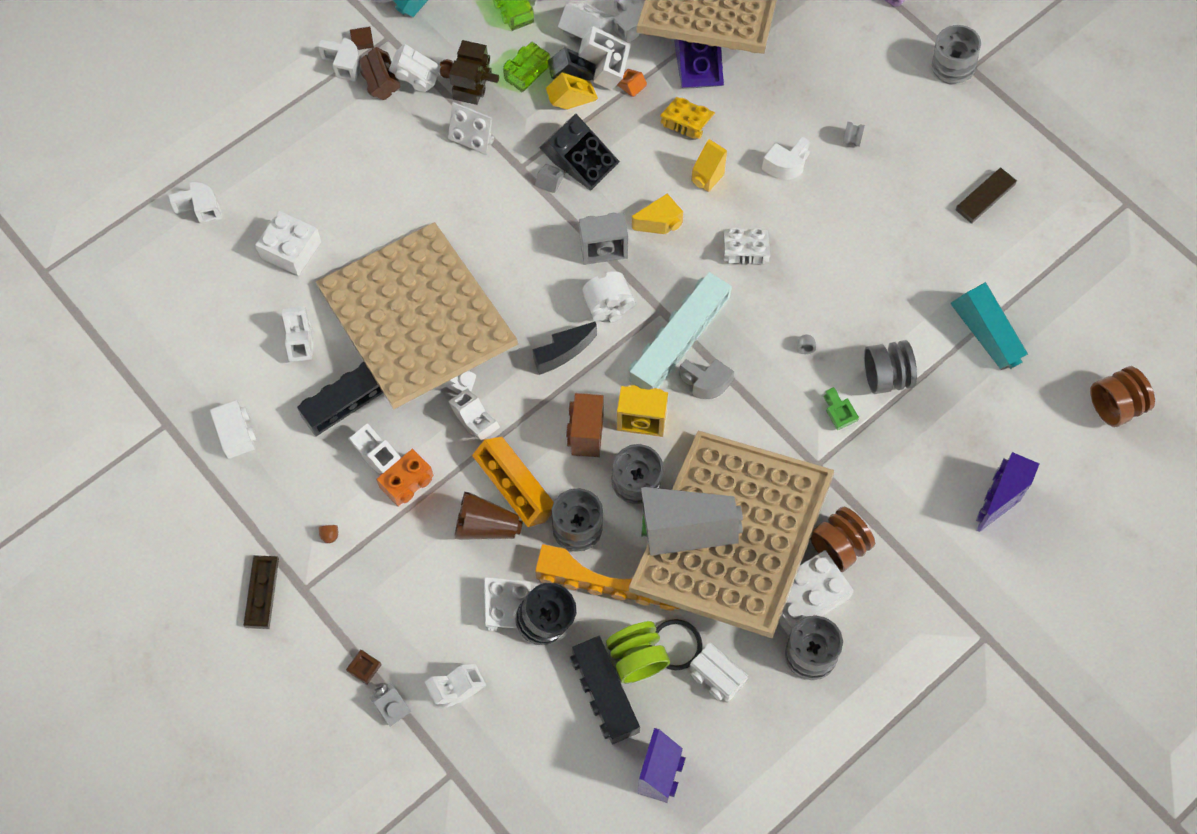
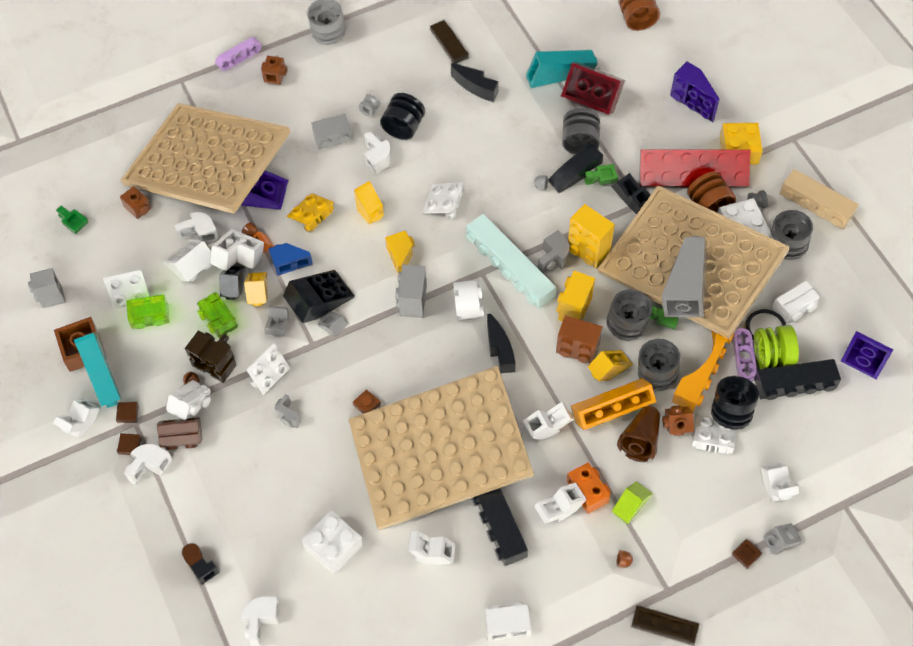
camera: 75 degrees left, 5 degrees down
none -> reddish brown tile [116,402,139,423]
none -> leg [182,543,220,585]
none -> dark orange hinge [242,222,258,237]
none -> dark orange brick [261,55,287,85]
none -> light grey bracket [265,306,289,336]
none -> blue slope [268,243,313,276]
none -> light grey bracket [275,394,301,428]
none -> light grey brick [311,114,352,149]
none -> dark orange plate [353,389,381,414]
none -> black wheel [380,93,425,140]
none -> black slope [451,63,498,102]
none -> black slope [548,143,603,193]
none -> dark red brick [561,62,625,115]
none -> yellow brick [568,203,615,269]
none -> yellow slope [588,350,633,381]
none -> black slope [611,173,651,214]
none -> lime slope [612,481,653,524]
none -> plate [639,149,751,186]
none -> dark orange brick [662,405,694,436]
none -> yellow brick [719,123,763,164]
none -> lavender beam [733,328,757,381]
none -> dark grey wheel [747,190,768,209]
none -> tan brick [779,169,859,229]

